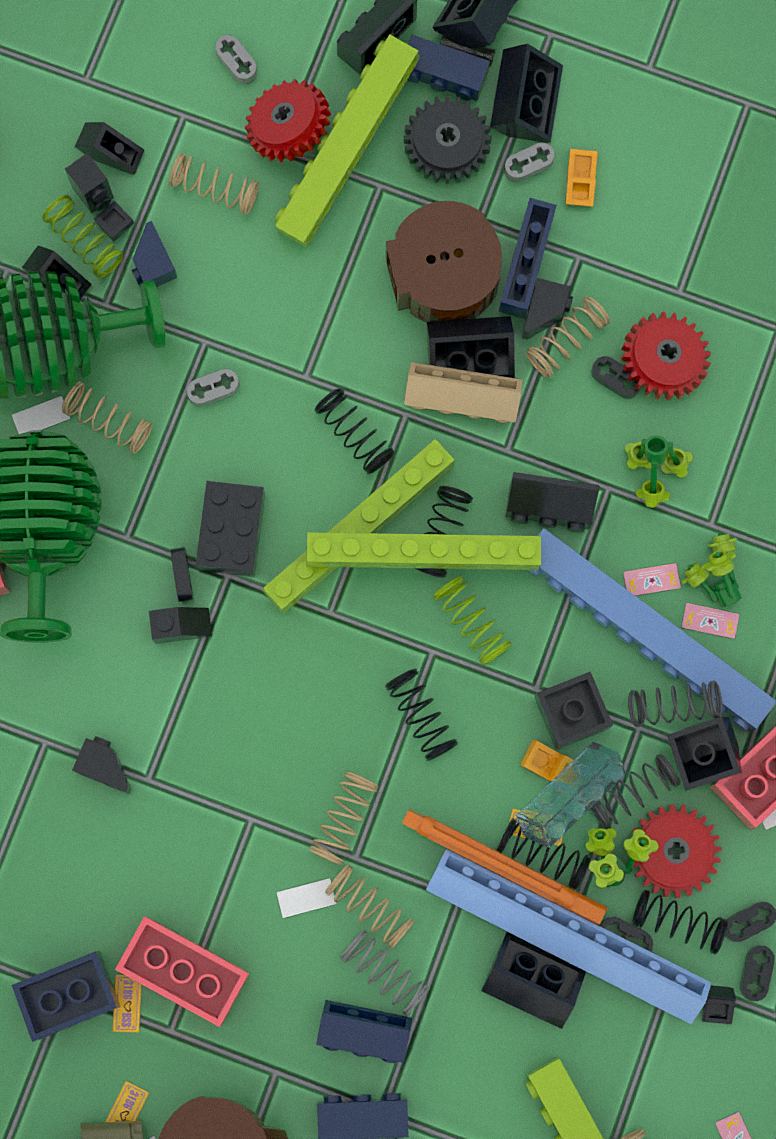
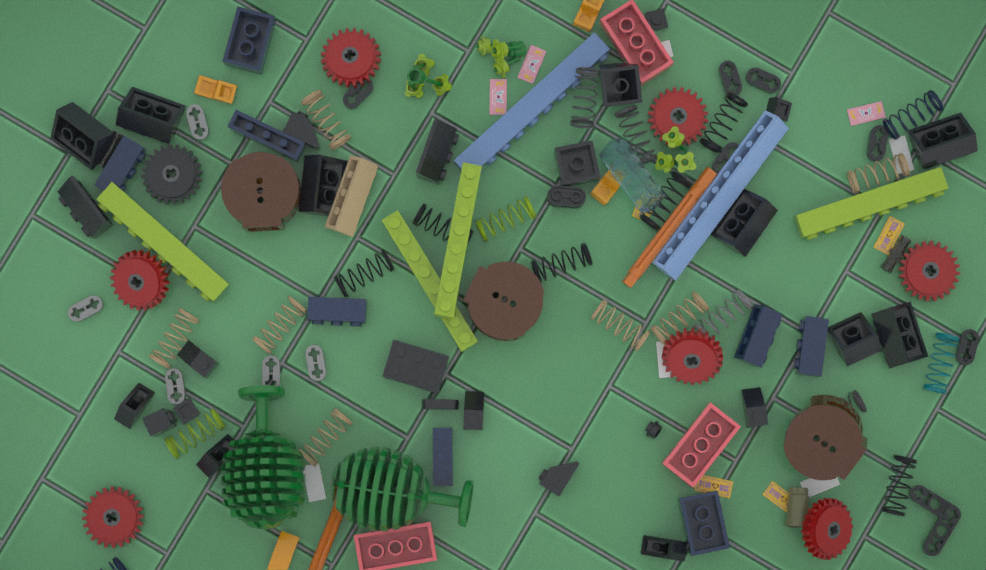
camera: 80 degrees left, 5 degrees up
dark blue slope [131,221,178,287] -> none
none -> light grey beam [165,368,186,405]
none -> black slope [177,340,219,378]
none -> dark blue brick [223,6,277,75]
none -> tan piece [252,296,307,354]
none -> light grey beam [262,355,281,387]
none -> dark blue brick [307,297,367,327]
none -> dark blue brick [433,428,453,486]
none -> reddish brown piece [463,262,544,341]
none -> black brick [547,185,586,209]
none -> black slope [641,535,687,561]
none -> black plate [645,421,662,439]
none -> red gear [662,327,723,385]
none -> black slope [741,387,768,428]

